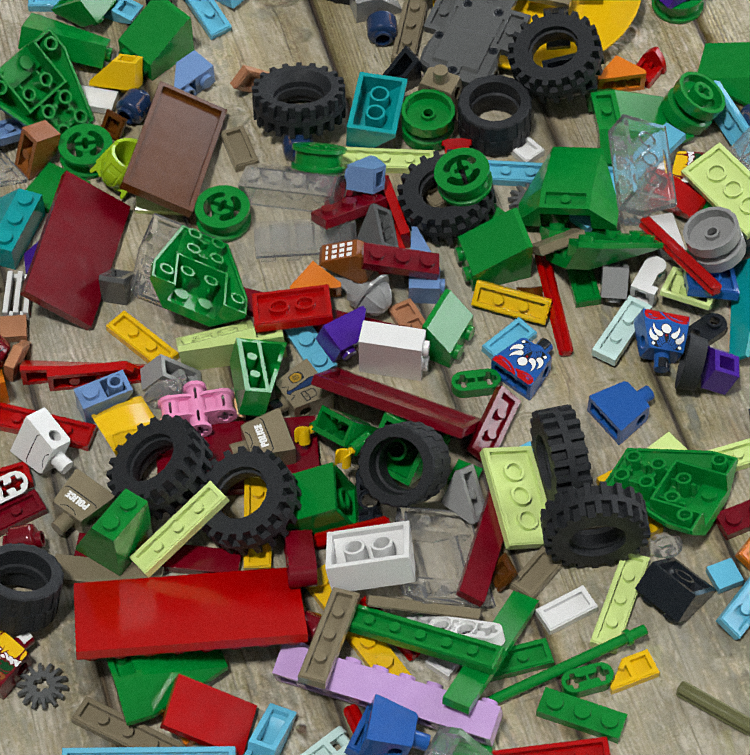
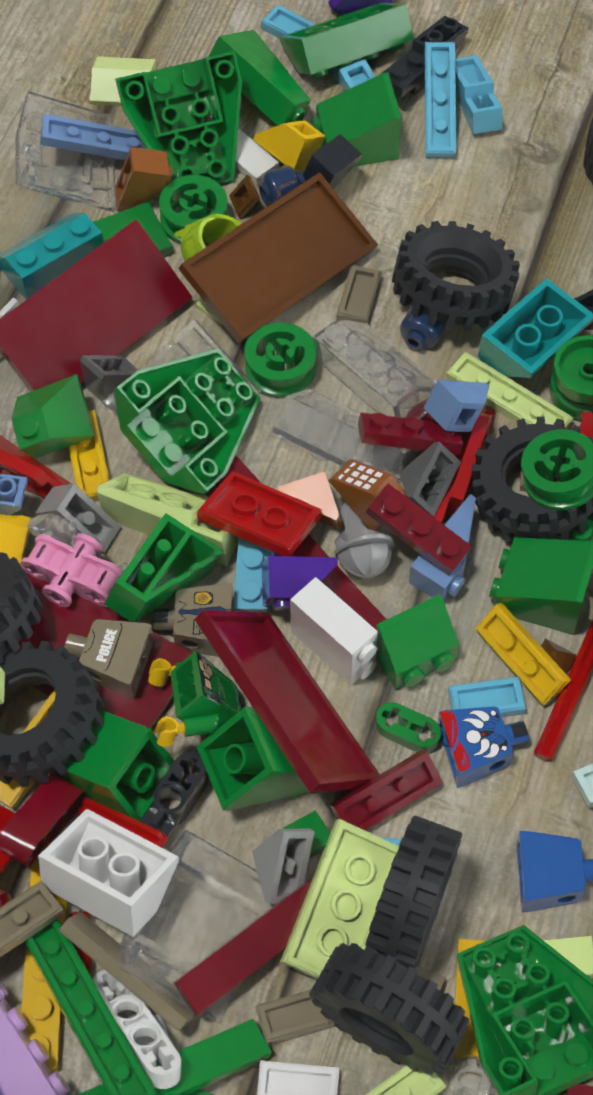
camera: 35 degrees right, 5 degrees up
medium blue slope [174,50,215,96] -> none
nougat tile [230,65,270,93] -> none
green wheel [290,142,347,174] -> none
black tyre [358,421,451,507] -> none
nougat tile [388,298,425,329] -> none
reddish brown slope [491,553,518,592] -> none
none -> green slope [11,374,95,459]
none -> black slope [303,134,363,189]

